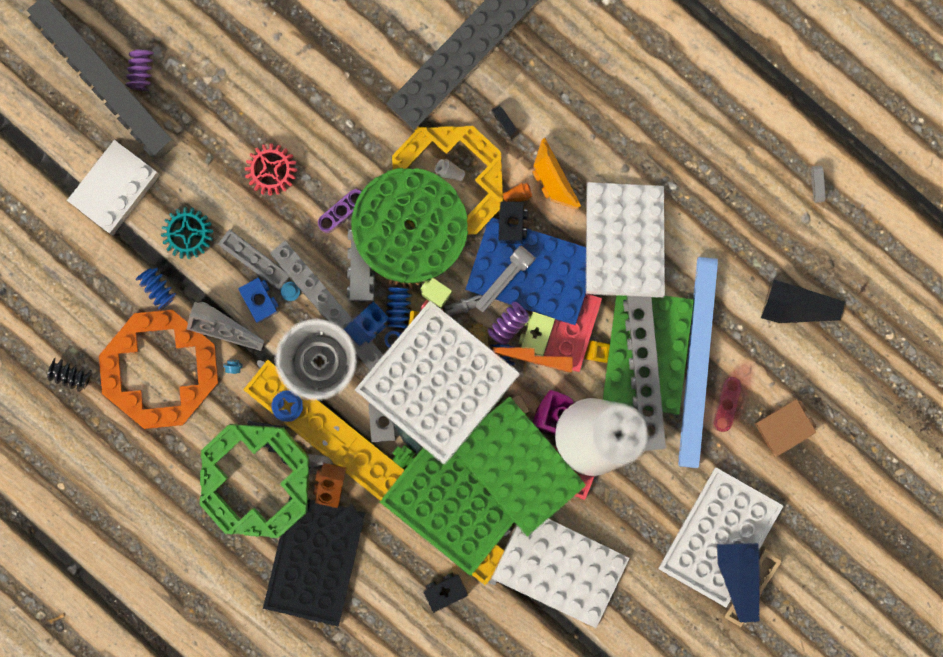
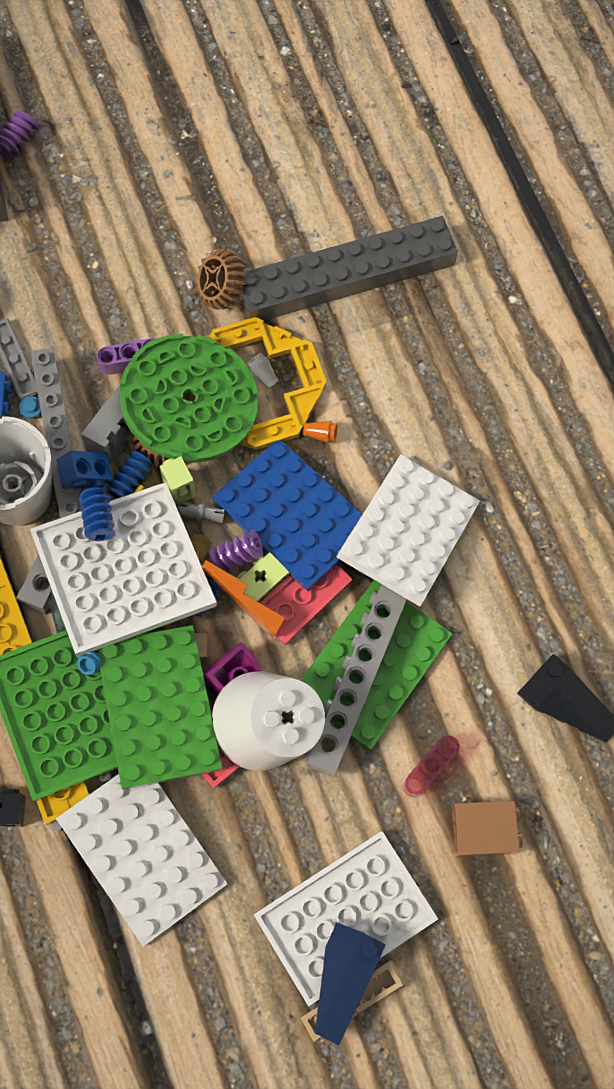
camera: 25 degrees right, 15 degrees down
coral gear [245,144,297,196] -> none
bright green gear [392,445,415,469] -> none
light grey axle [475,245,536,312] -> none
black beam [491,105,519,140] -> none
black brick [498,202,528,244] -> none
light orange wedge [532,138,581,209] -> none
yellow slope [584,341,610,363] -> none
light blue beam [678,257,718,468] -> none
none -> dark azure plate [77,651,102,675]
none -> blue piece [79,488,116,541]
none -> medium nougat gear [195,249,246,310]

